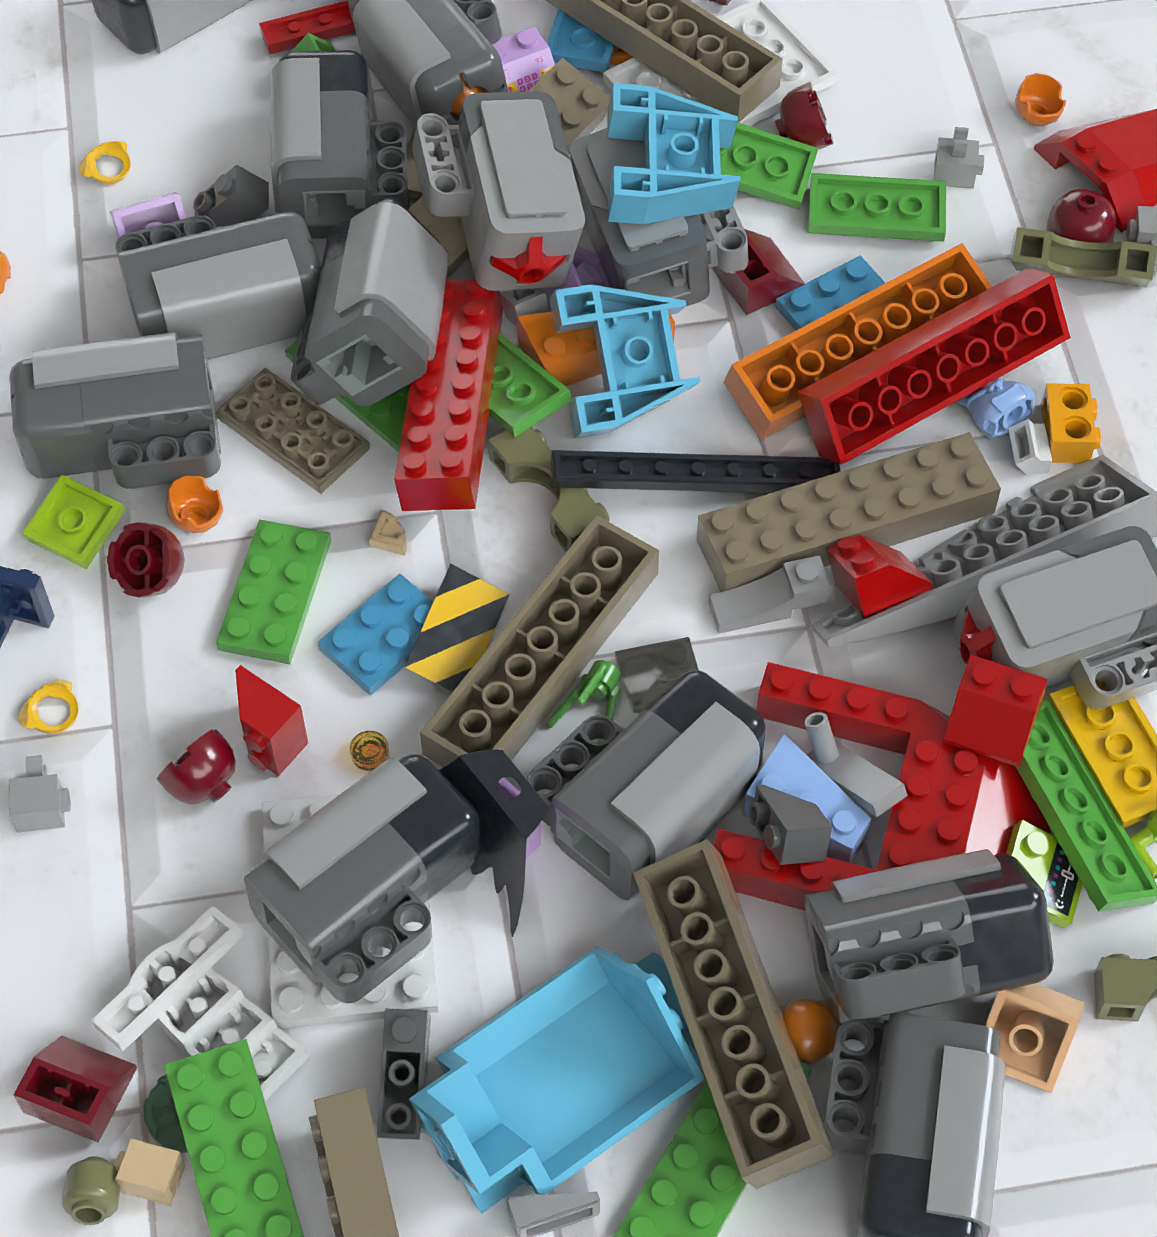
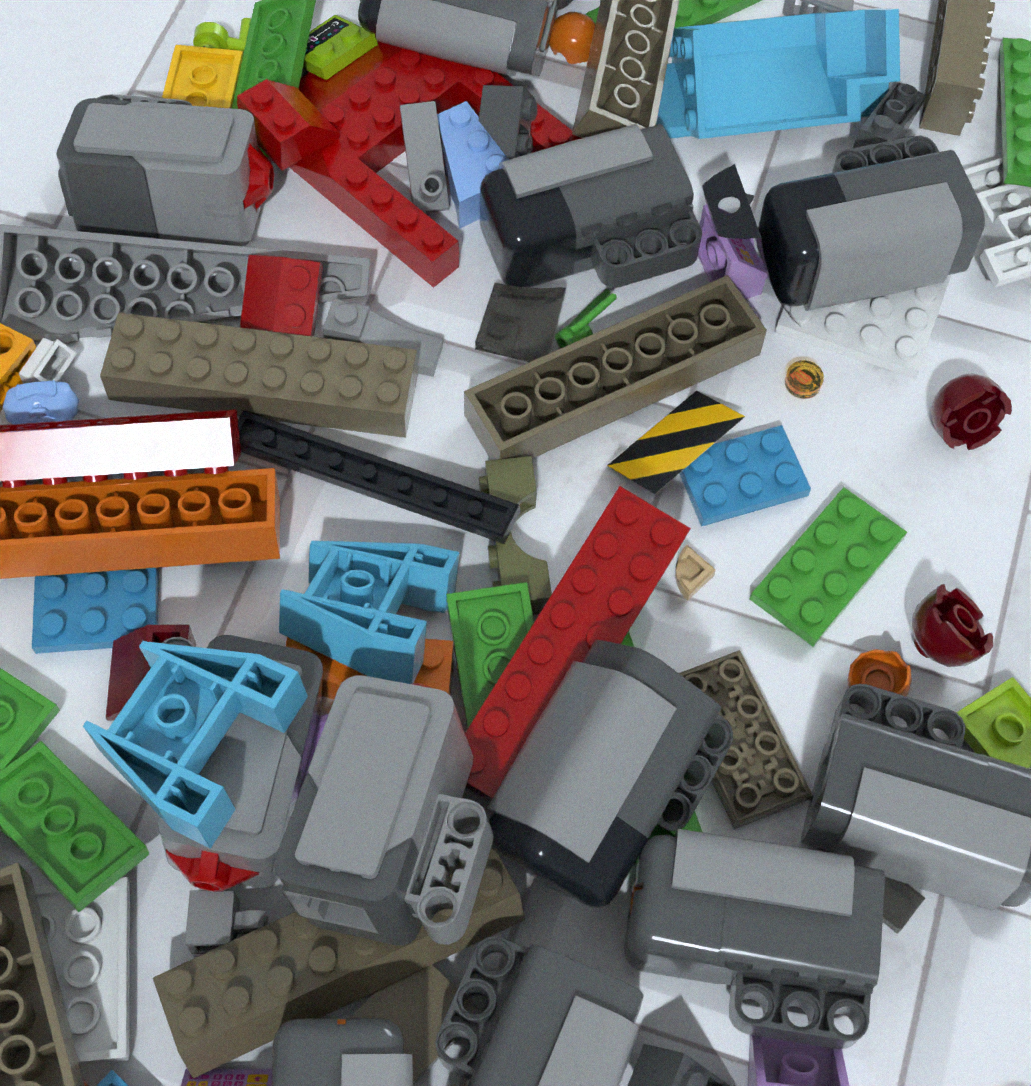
camera: 155 degrees left, 5 degrees up
red slope [235,665,308,776] -> none

